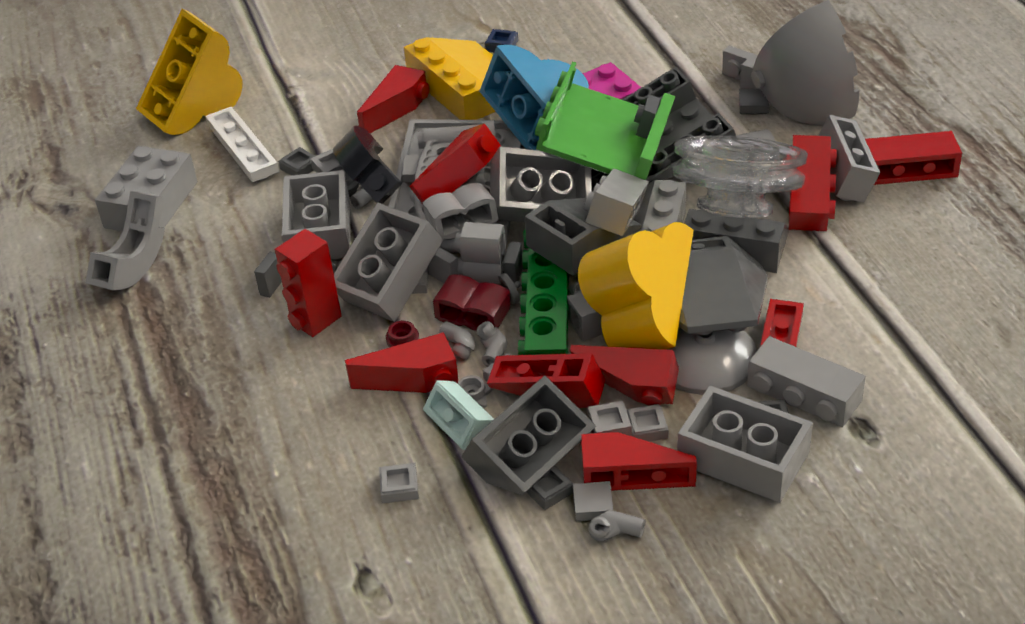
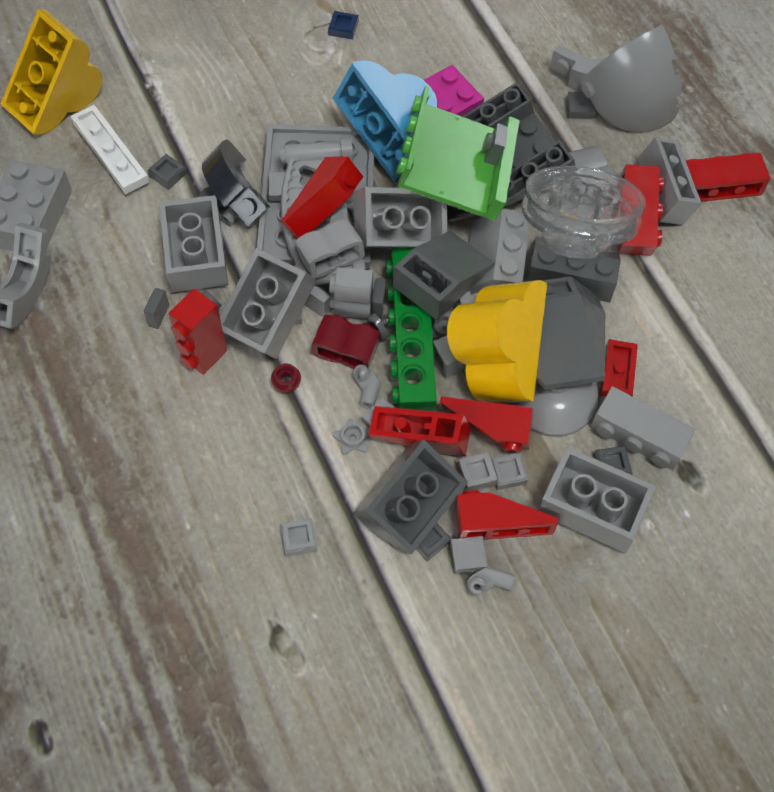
camera: 10 degrees left, 20 degrees up
light grey plate [310,149,344,173] -> none
red slope [344,332,459,393] -> none
red slope [357,65,429,133] -> none
yellow slope [404,37,496,120] -> none
light aqua slope [423,380,494,450] -> none
light grey arm [439,321,475,359] -> none
light grey brick [583,168,649,236] -> none

